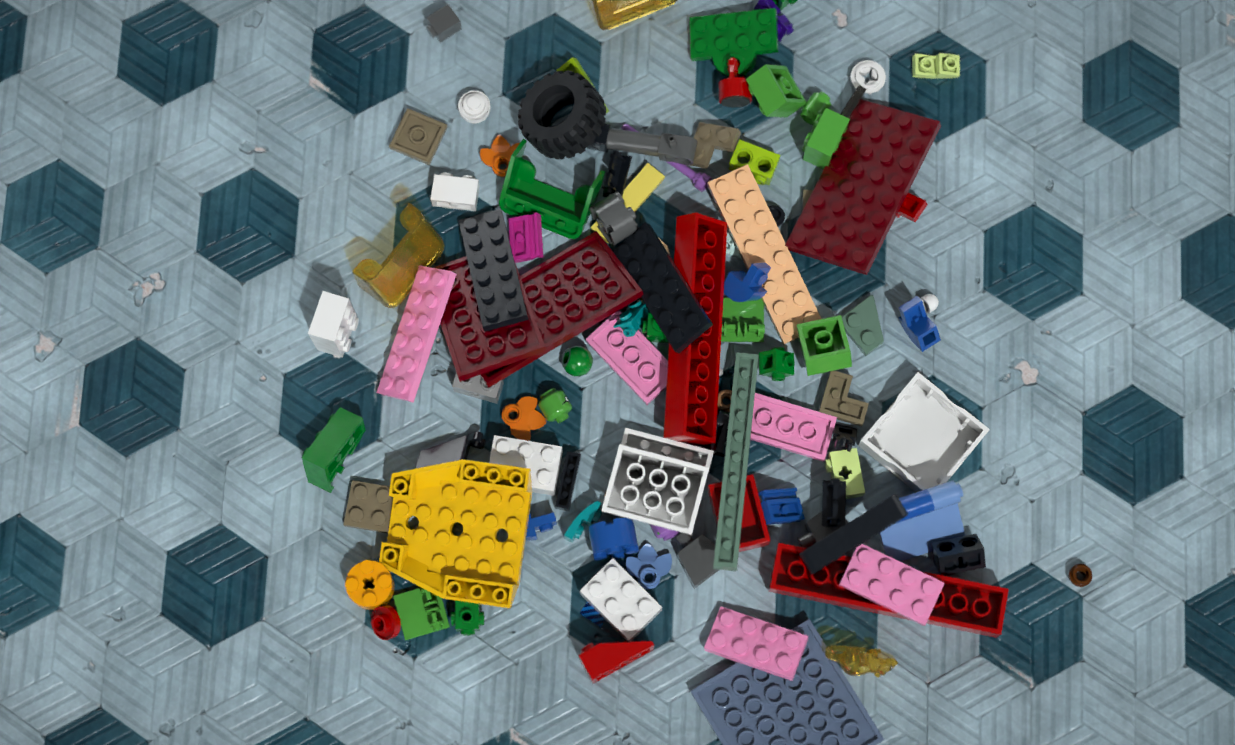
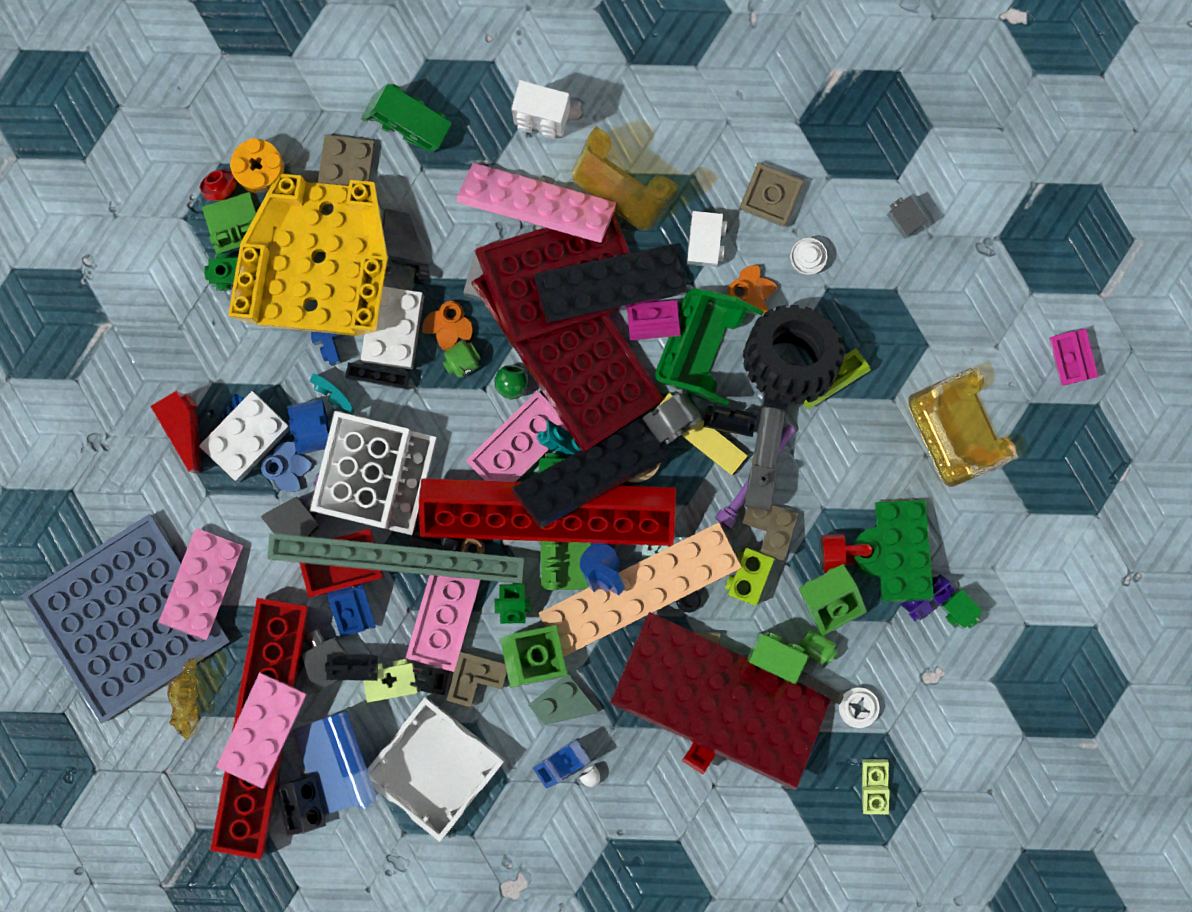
camera: 90 degrees right, 10 degrees up
black beam [799,494,908,575] -> none

